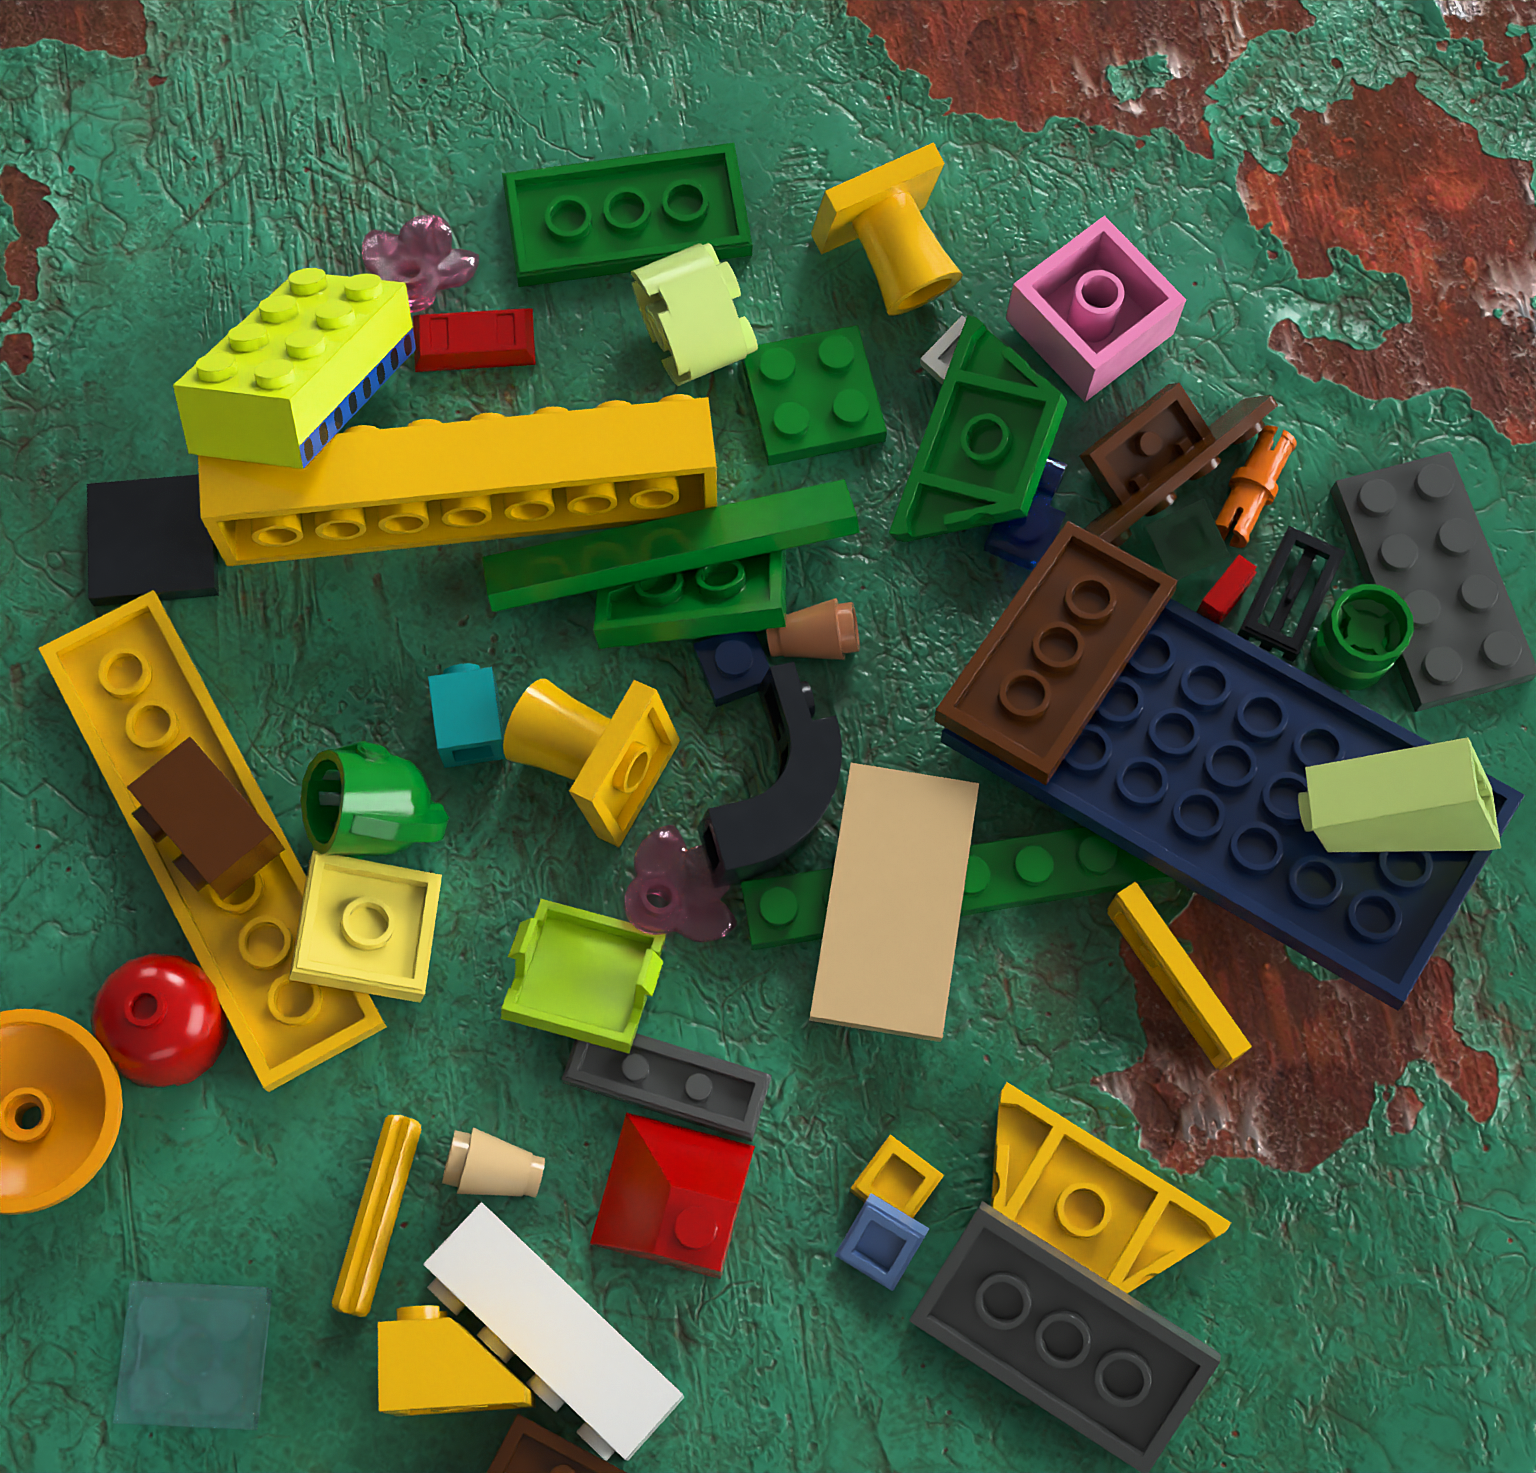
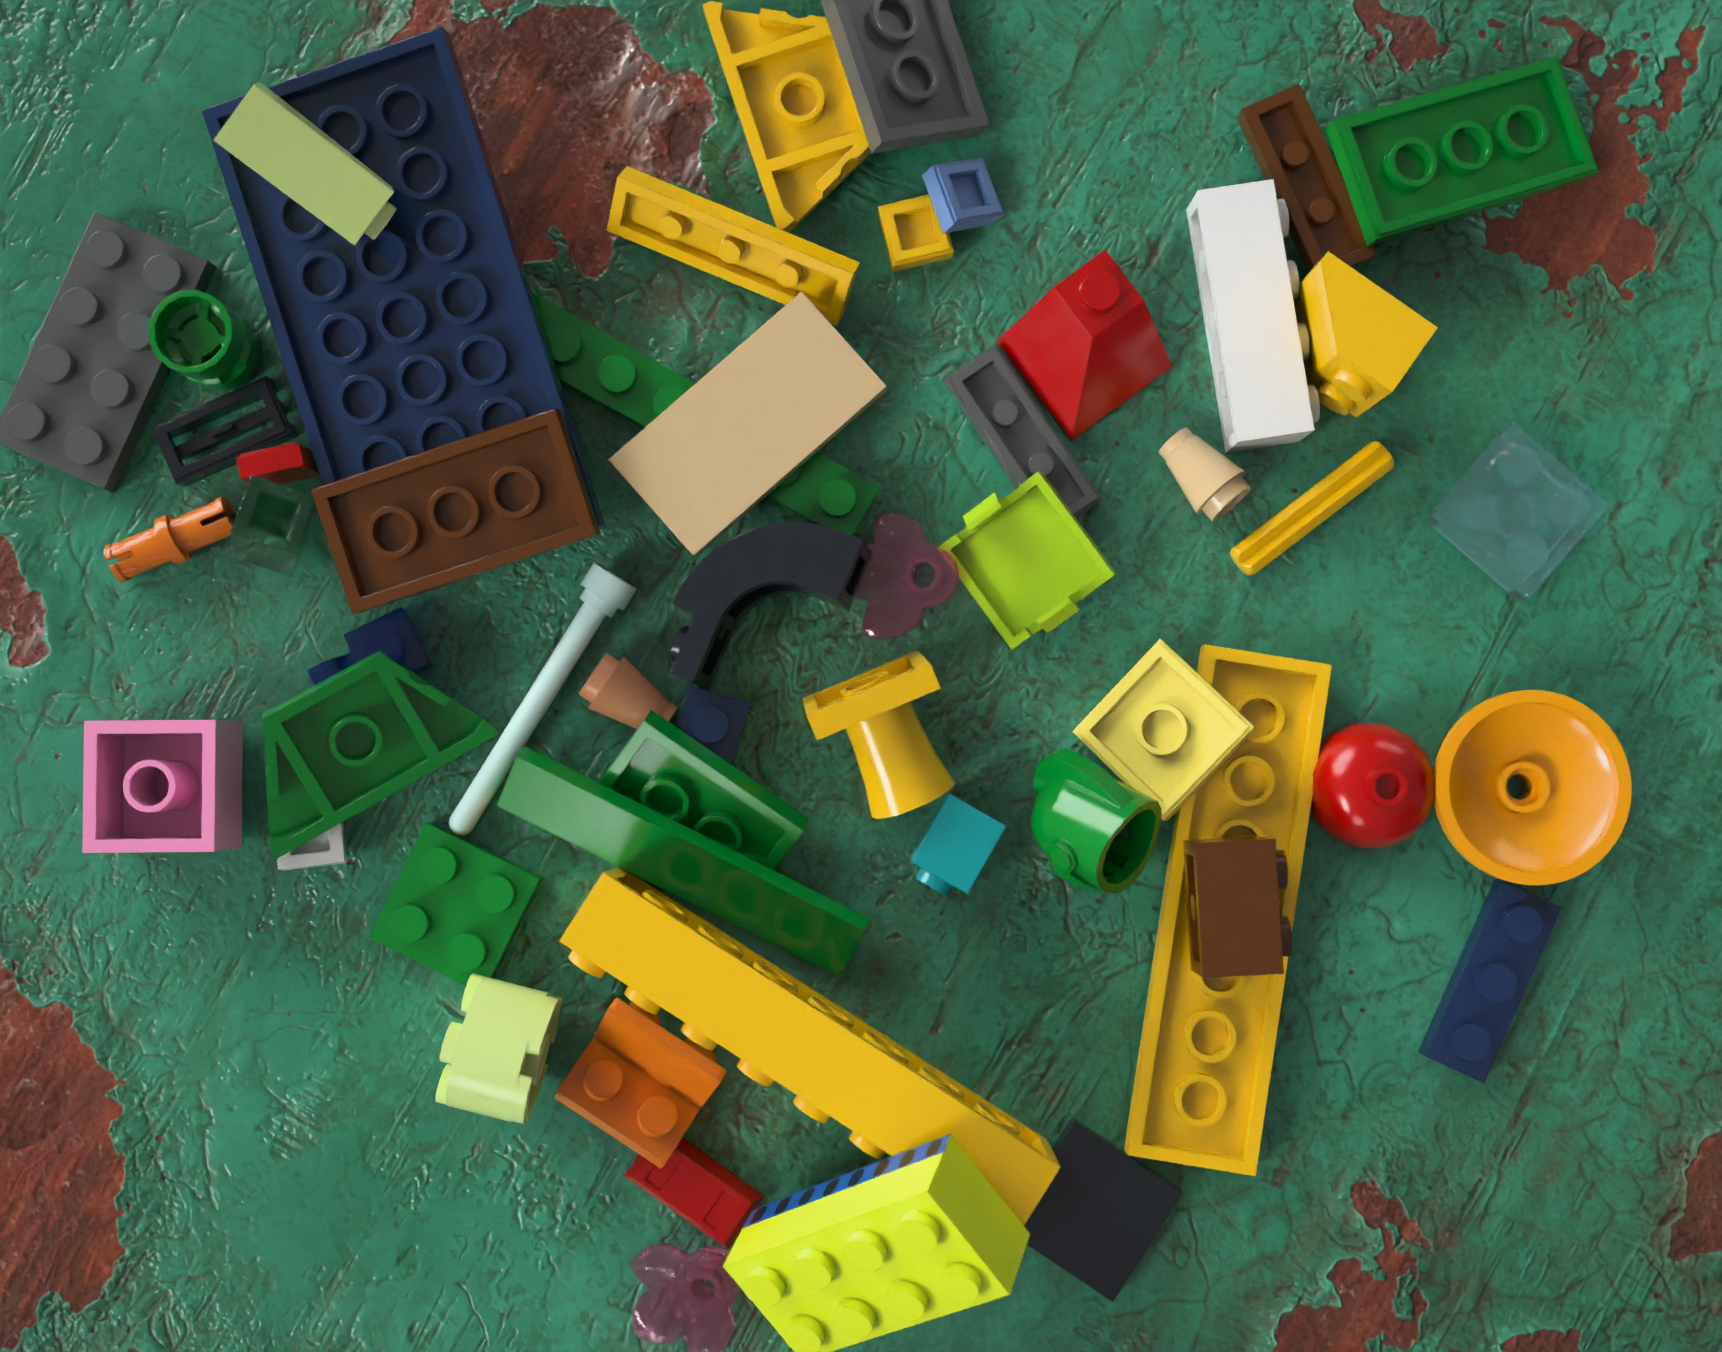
camera: 135 degrees left, 15 degrees up
green tile [502,143,753,287] -> none
yellow plant [811,142,963,316] -> none
reddish brown bracket [1079,382,1278,547] -> none
yellow tile [1107,882,1252,1071] -> none
none -> light aqua piece [449,563,637,835]
none -> orange bracket [554,998,727,1169]
none -> yellow plate [606,166,860,326]

